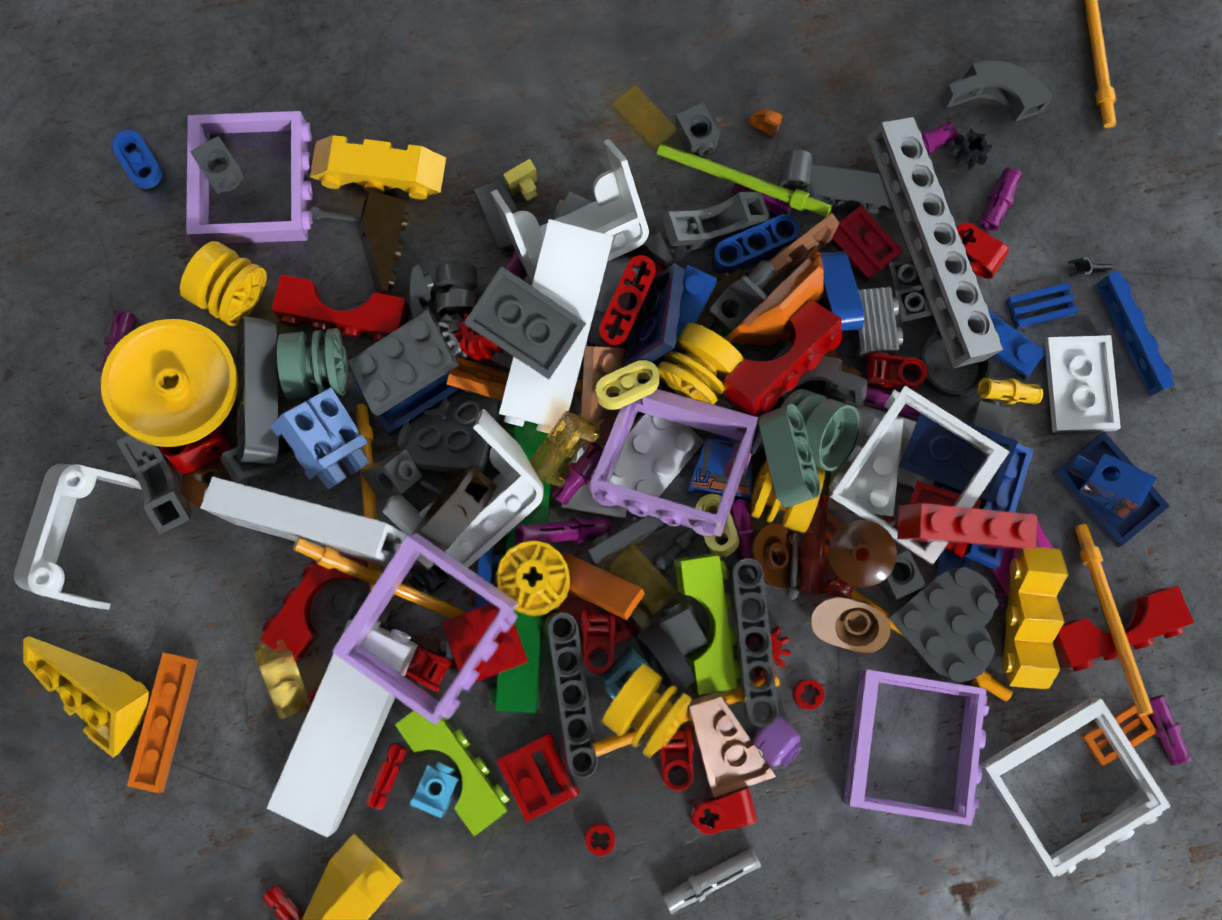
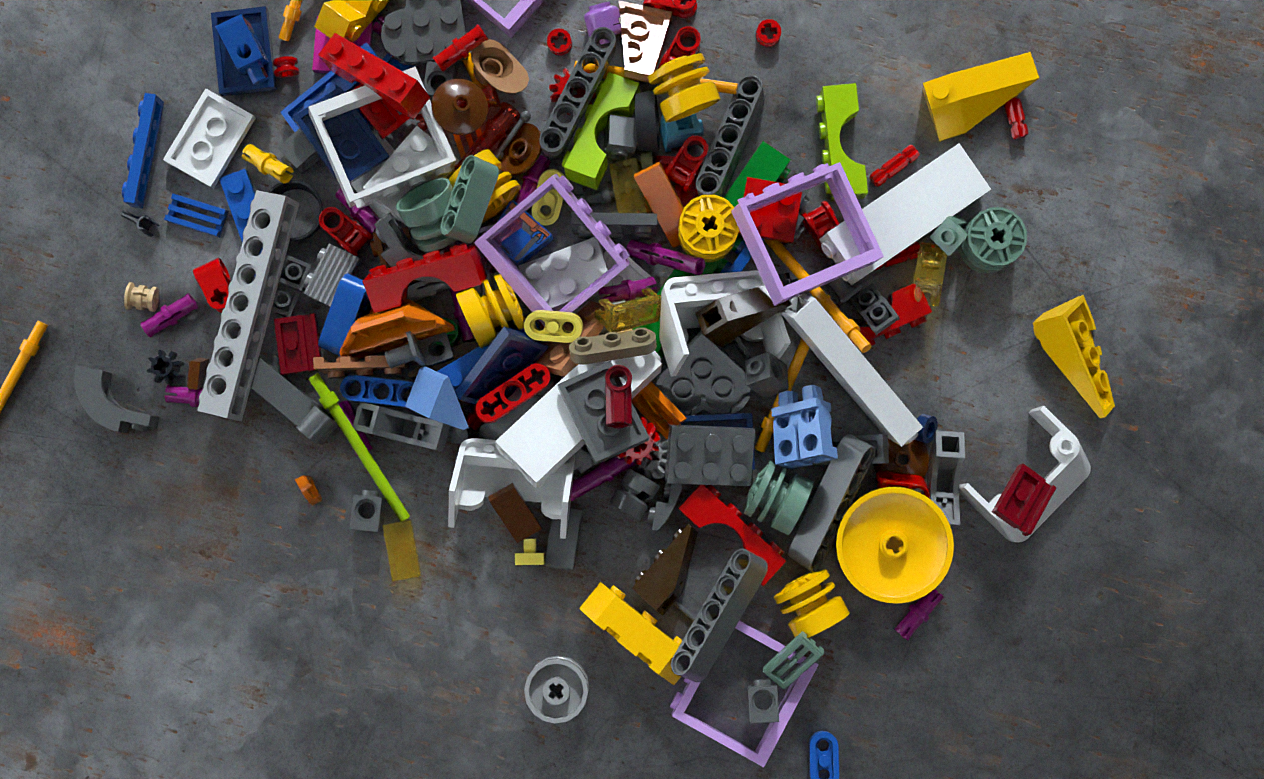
camera: 145 degrees left, 5 degrees up
orange plate [127,653,199,793] -> none
medium azure brick [410,761,461,818] -> none
red plate [497,732,581,823] -> none
none -> tan bush [124,282,159,312]
none -> reddish brown tile [187,358,209,390]
none -> red bush [273,56,299,78]
none -> medium blue slope [405,366,469,430]
none -> red pin [432,24,488,72]
none -> reddish brown tile [488,483,542,543]
none -> light grey wheel [524,655,589,724]
none -> dark tan plate [569,328,657,365]
none -> dark red piece [605,365,632,428]
none -> dark grey beam [671,549,768,682]
none -> sand green tile [763,631,824,690]
none -> dark grey slope [849,283,900,335]
none -> dark blue tile [915,413,938,444]
none -> sand green bracket [930,215,968,256]
none -> sand green wheel [958,207,1027,273]
none -> dark red plate [992,463,1057,536]

